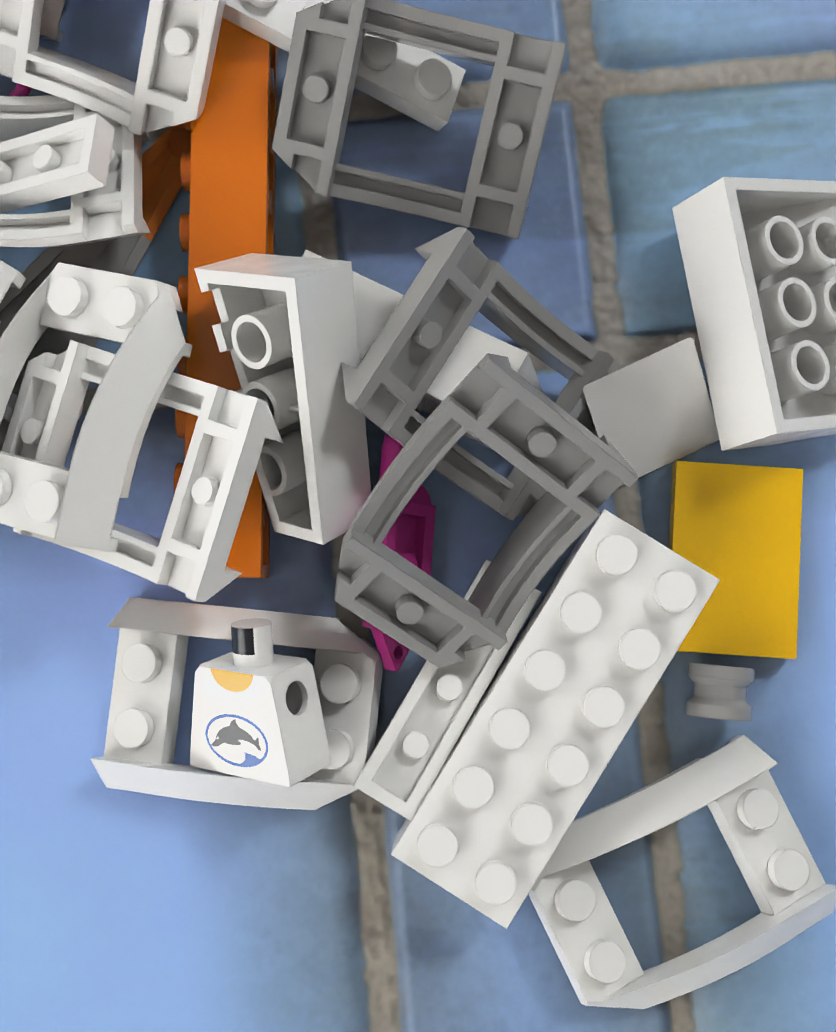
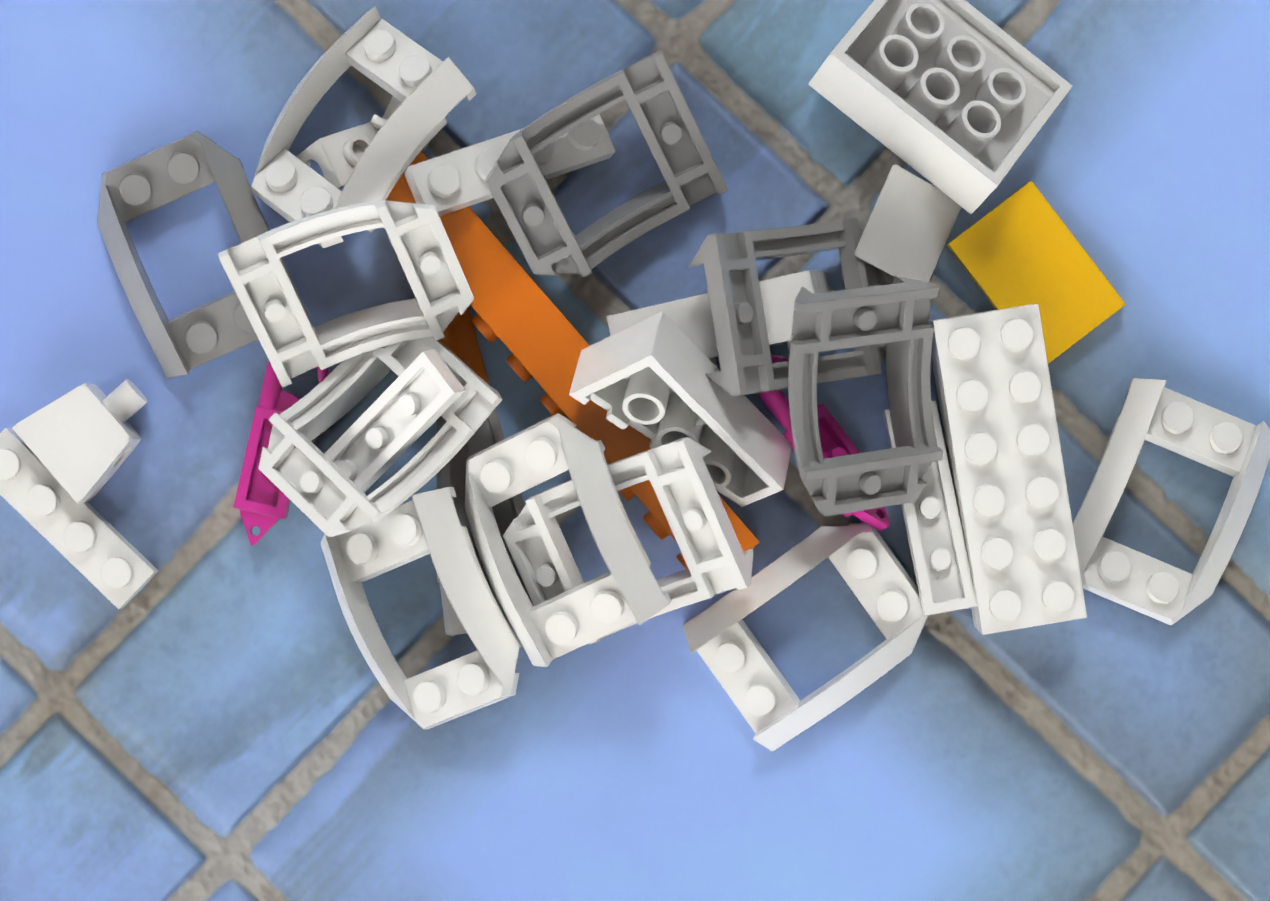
camera: 45 degrees left, 5 degrees up
white torso [190,618,331,787] -> none
light grey wheel [685,663,755,721] -> none

